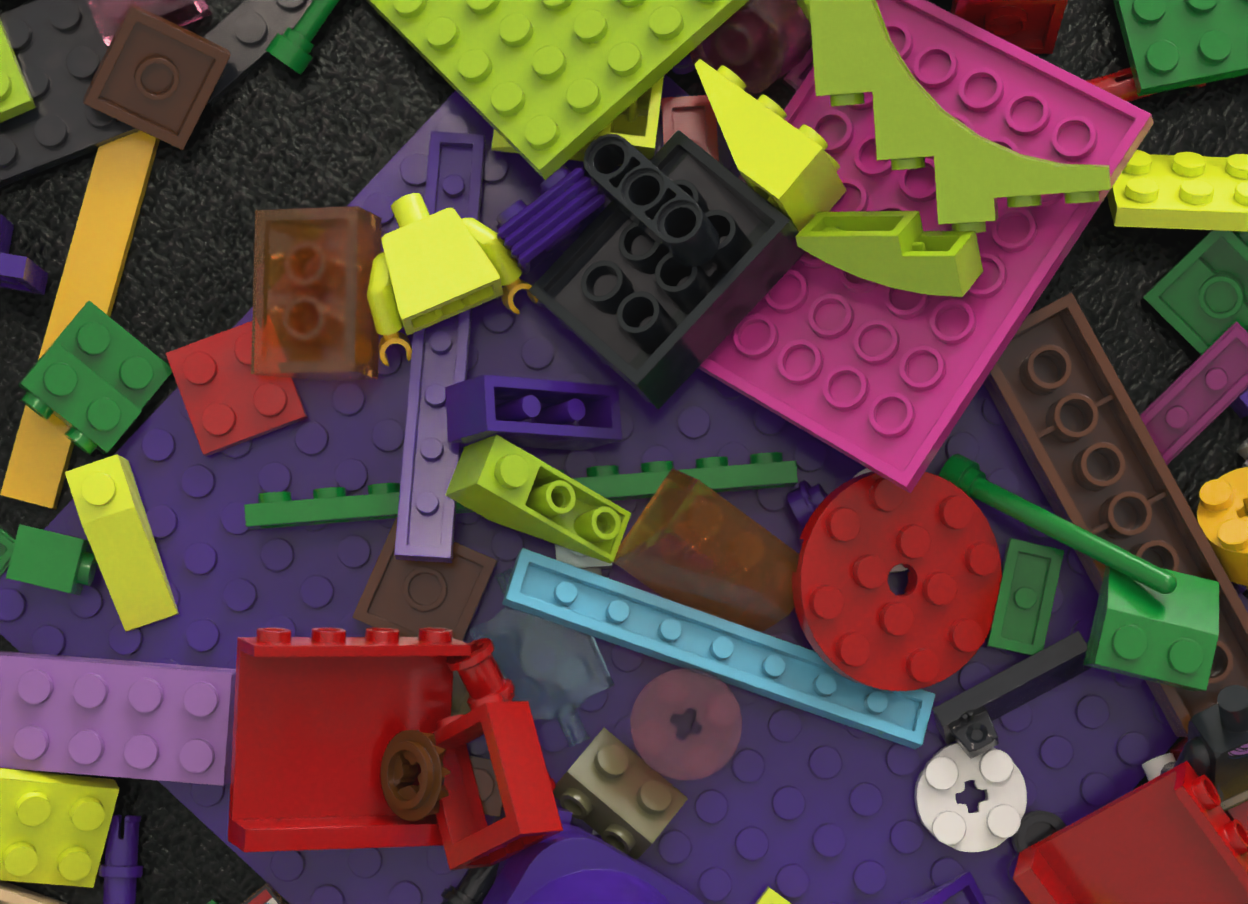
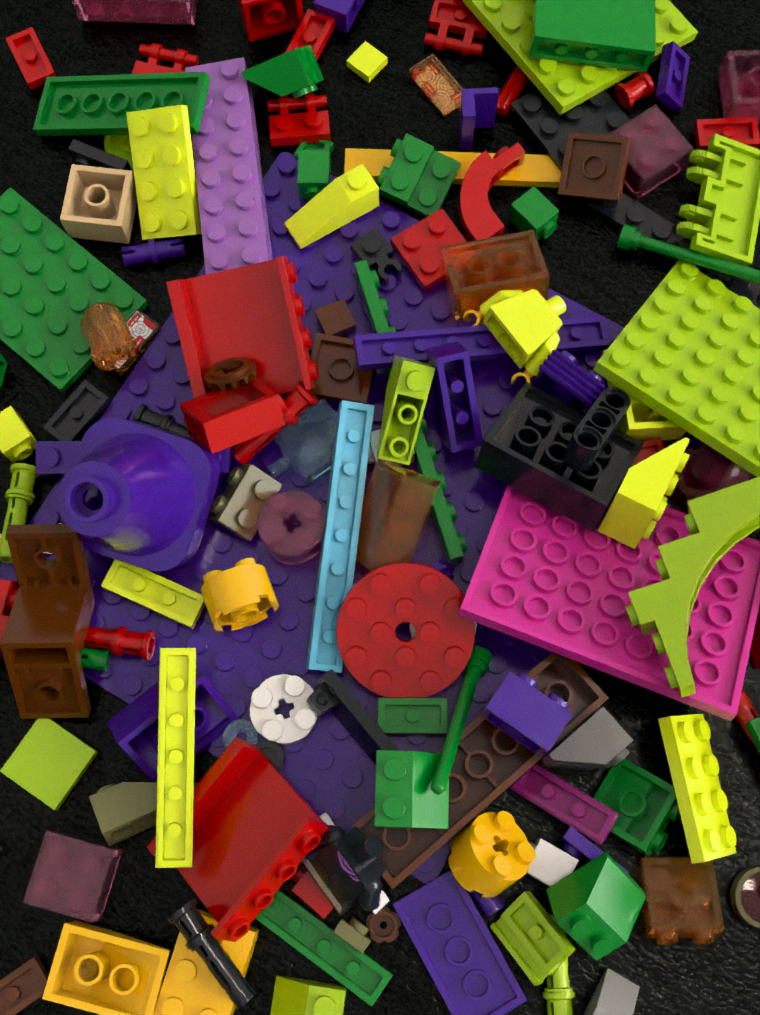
camera: 85 degrees right, 10 degrees down
lime slope [795,211,983,297] -> none
none -> yellow brick [201,558,279,631]
none -> clear light blue plate [223,719,258,748]
none -> reddish brown tile [315,298,356,336]
none -> black plate [350,227,402,285]
none -> red arch [459,143,525,252]
none -> dark purple brick [481,671,573,757]
none -> green brick [508,186,559,244]
none -> dark grey slope [537,706,633,771]

